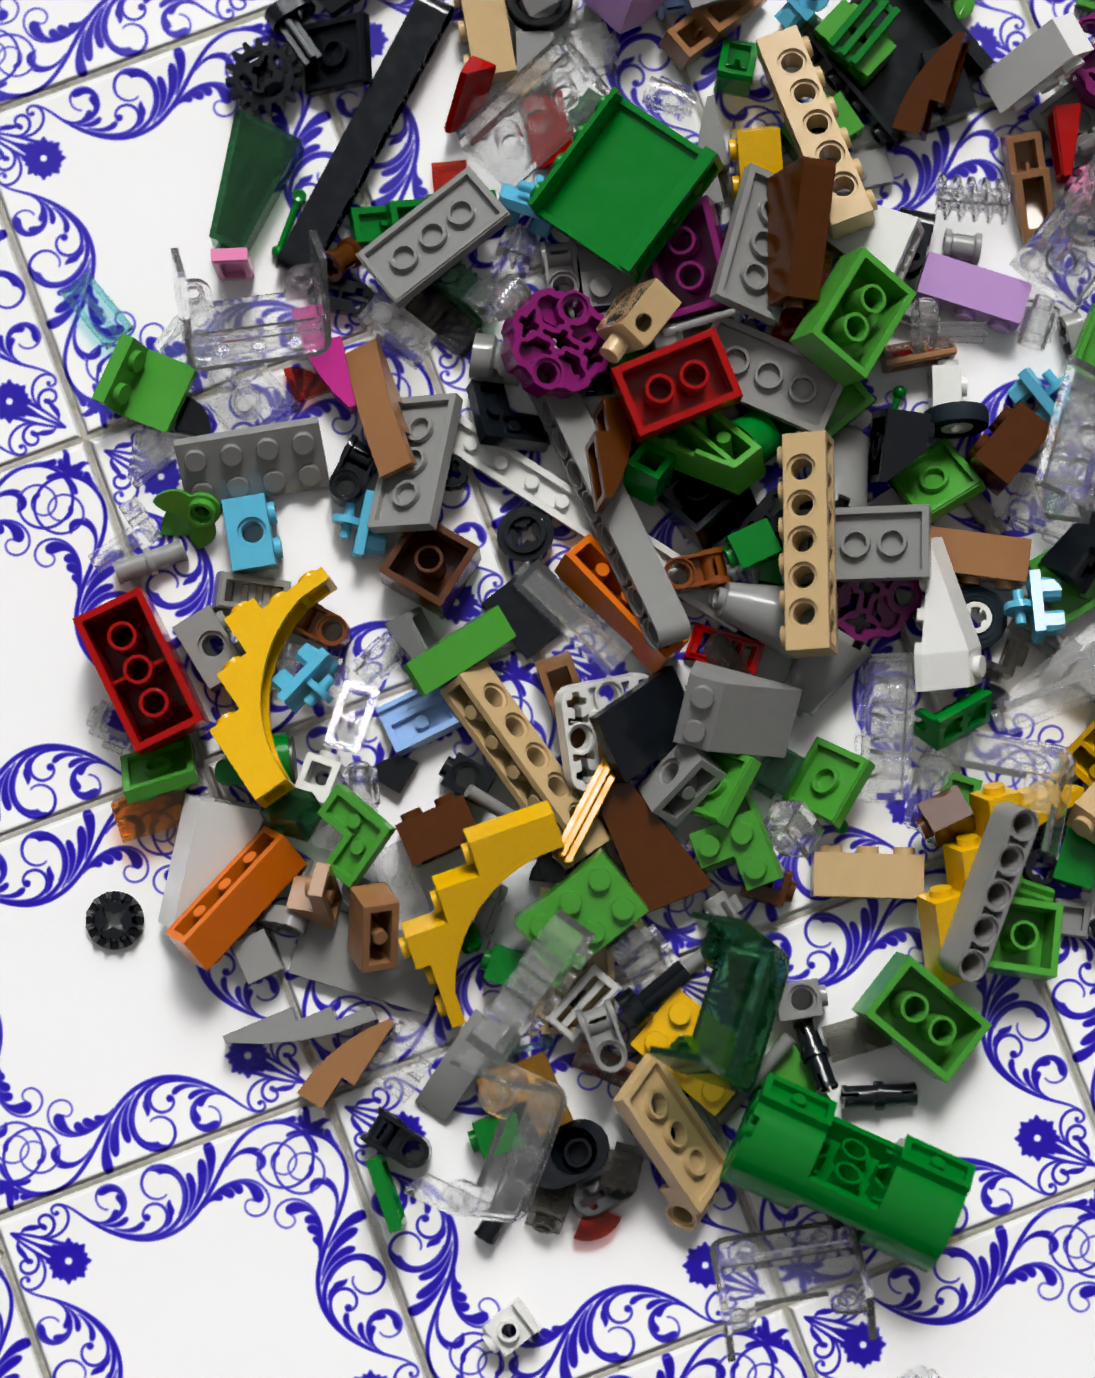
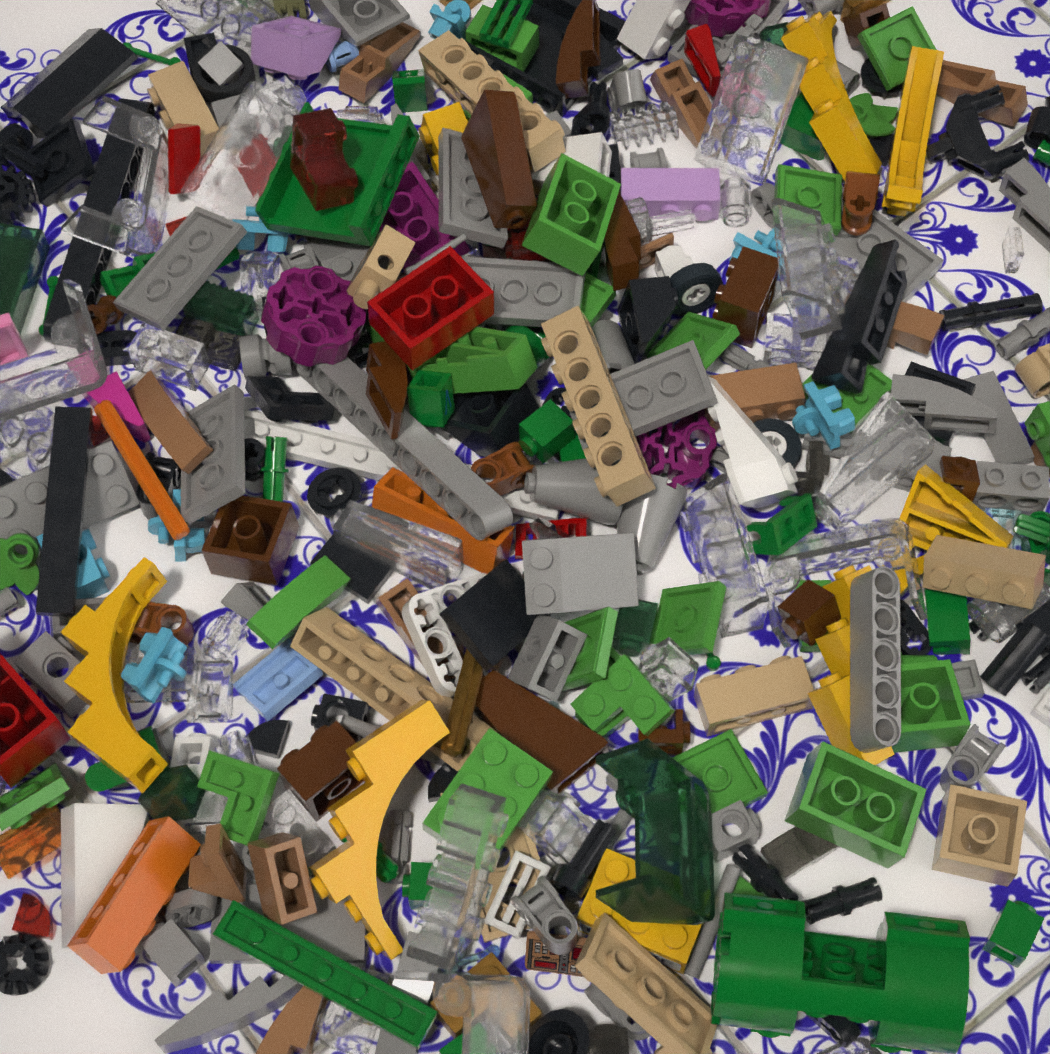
camera: 15 degrees left, 20 degrees down
clear leg [463,274,531,324] -> none
none -> clear red tile [12,893,53,940]
none -> black tile [36,406,93,617]
none -> clear windscreen [61,95,170,258]
none -> orange axle [94,400,190,541]
none -> green tile [213,900,438,1050]
none -> green axle [261,436,289,502]
none -> clear red brick [290,108,358,211]
none -> black piece [571,81,611,136]
none -> reddish brown slope [604,192,641,291]
none -> light grey piece [607,69,647,116]
none -> bright green tile [665,729,768,825]
none -> tan brick [931,784,1027,887]
none -> light grey piece [940,724,1006,793]
none -> green brick [982,899,1044,968]

